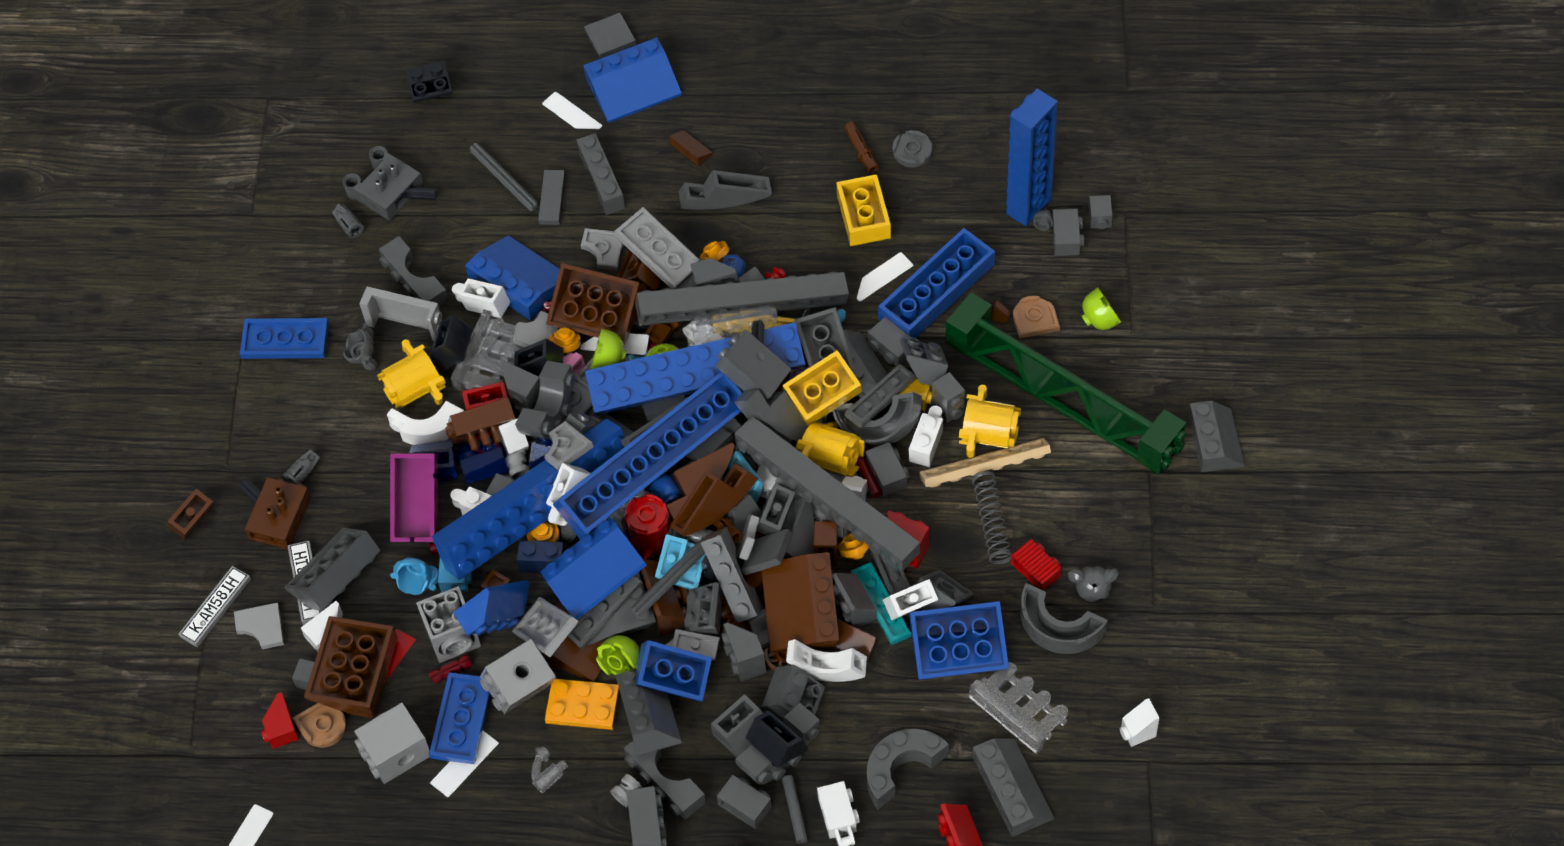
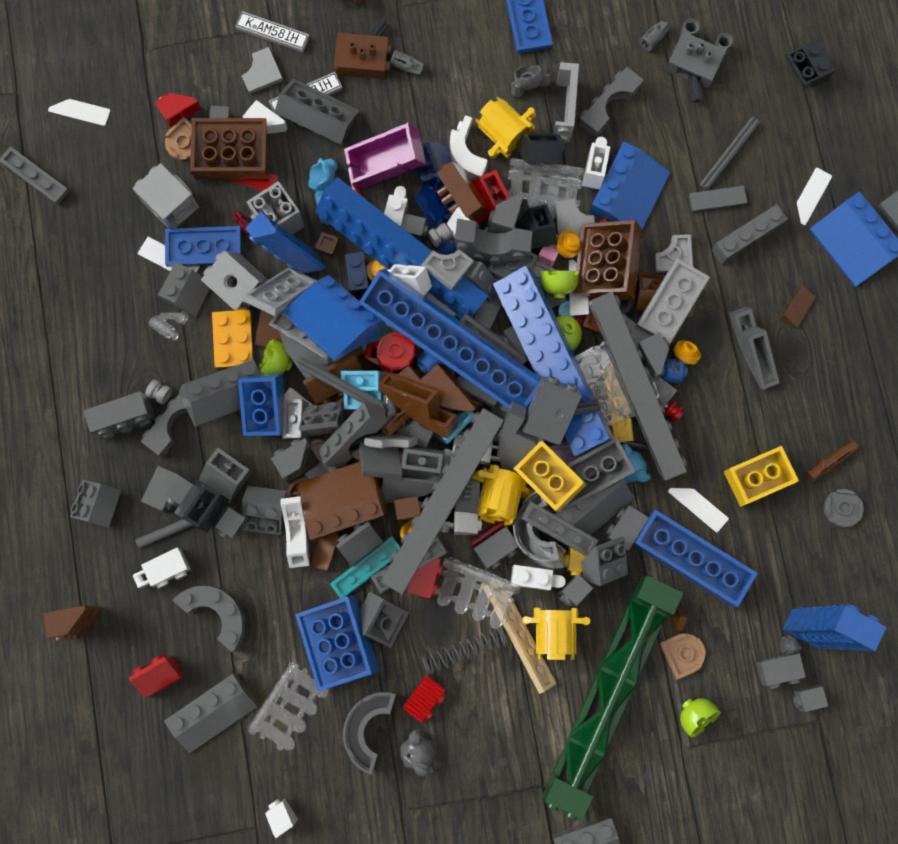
camera: 70 degrees right, 20 degrees up
white slope [883,579,938,620] -> none
none -> dark grey slope [158,262,211,317]
none -> clear fence [436,558,521,629]

